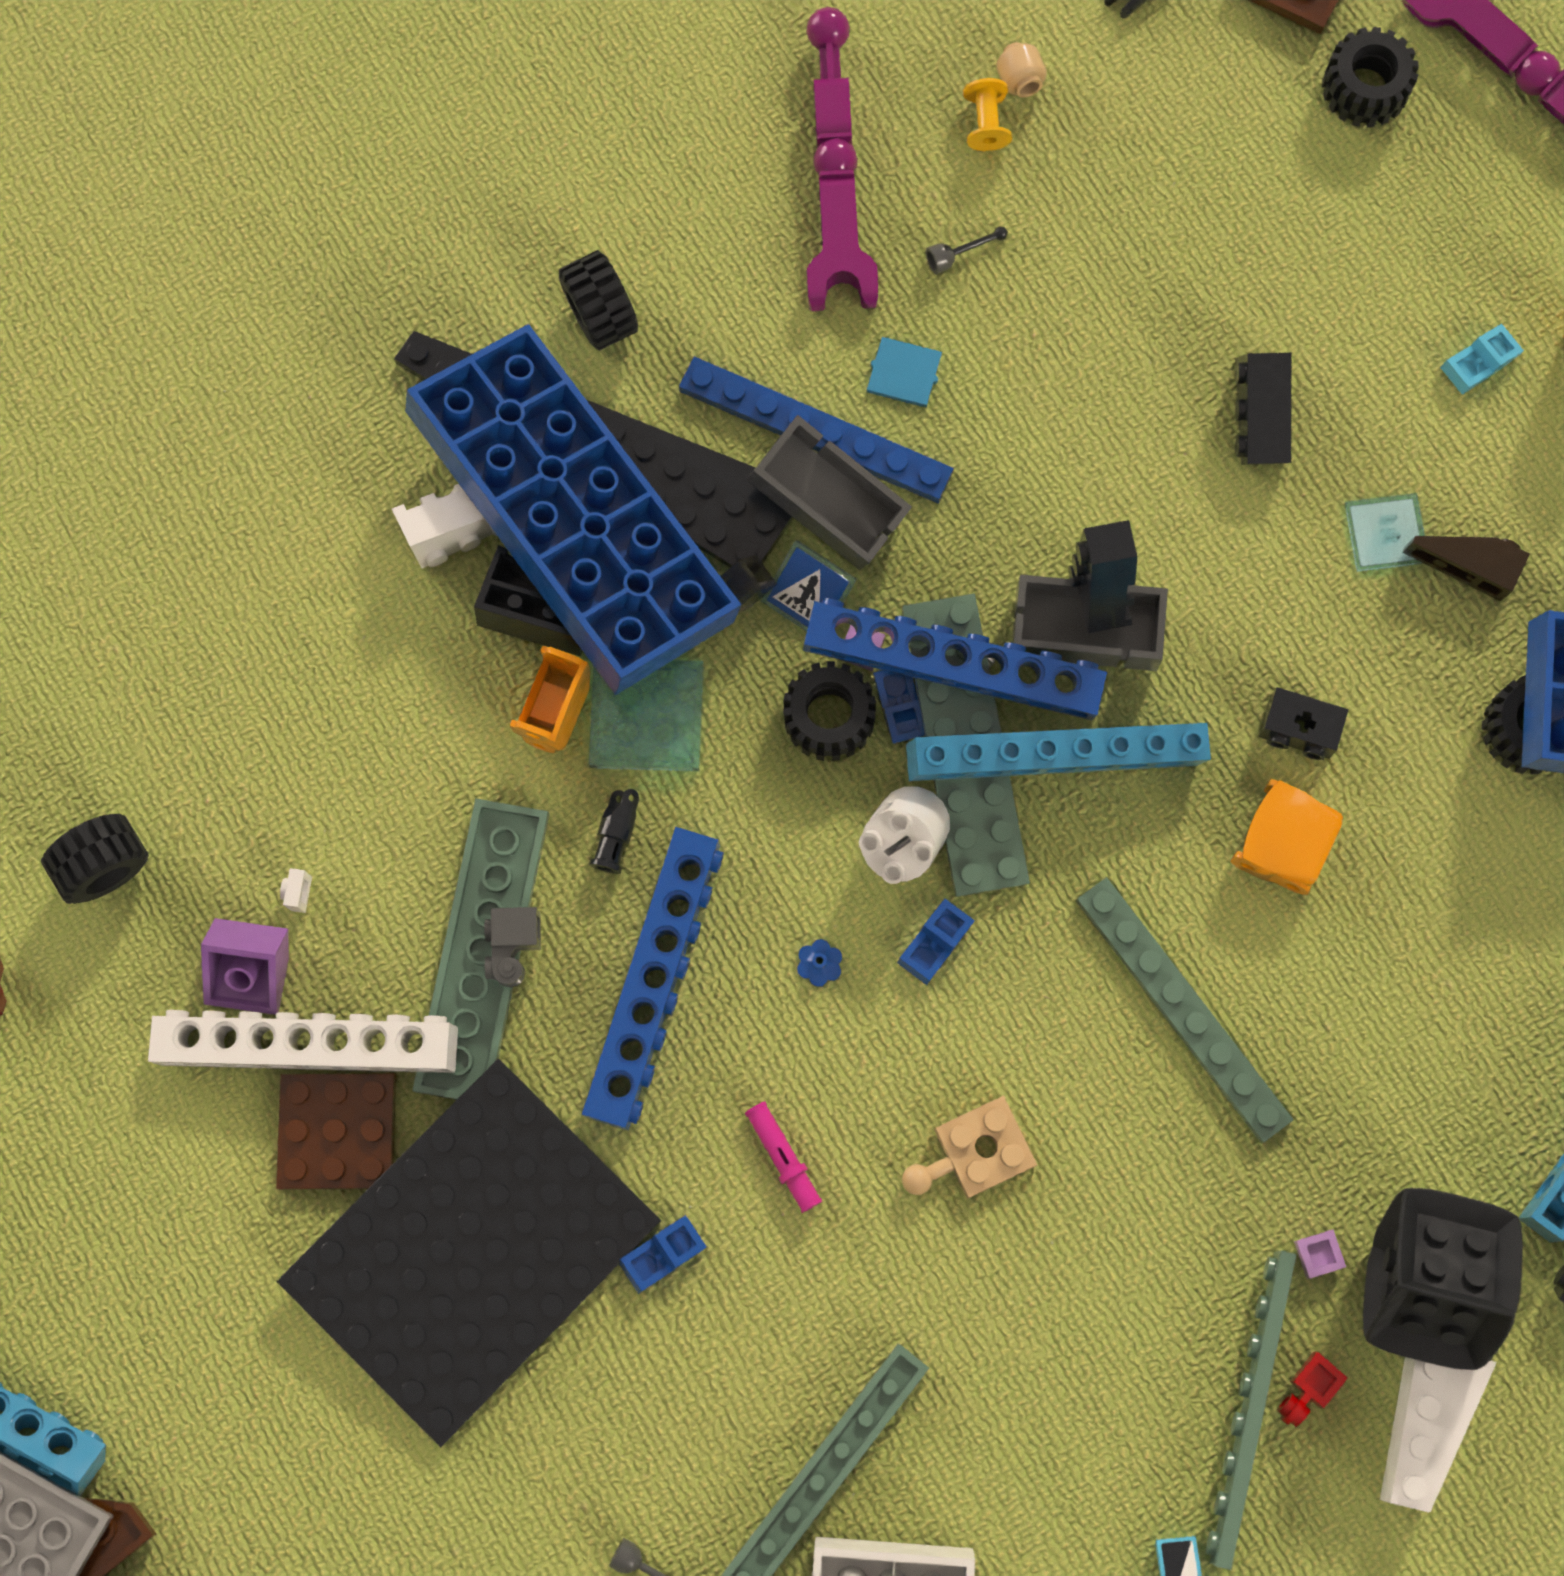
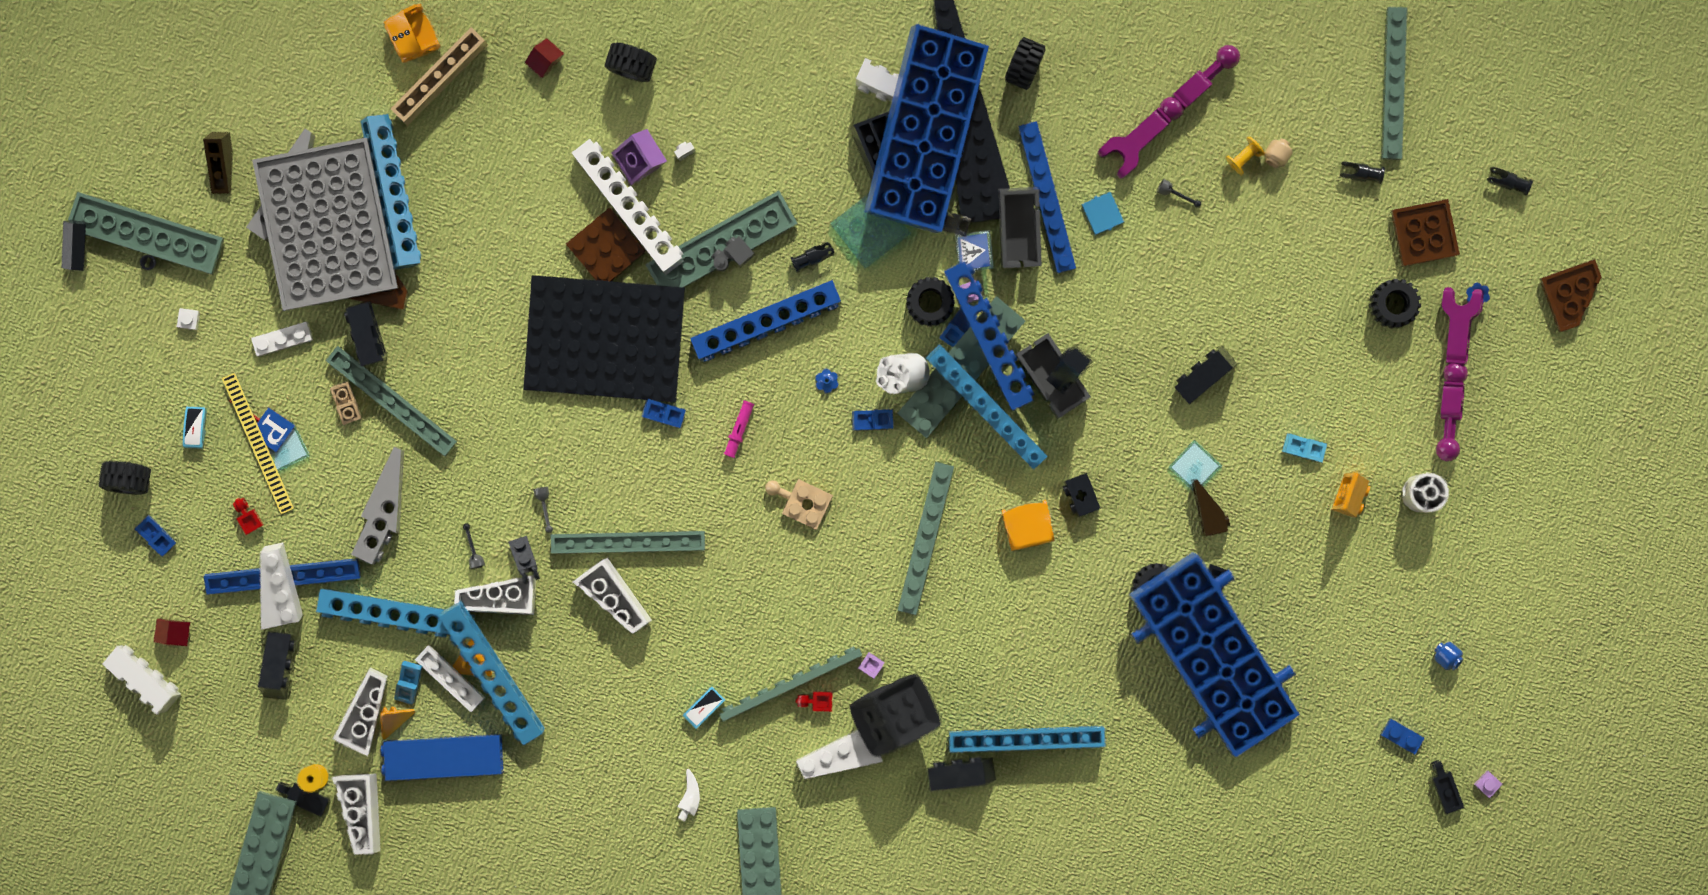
camera: 45 degrees right, 10 degrees up
light orange piece [510,646,590,753] -> none

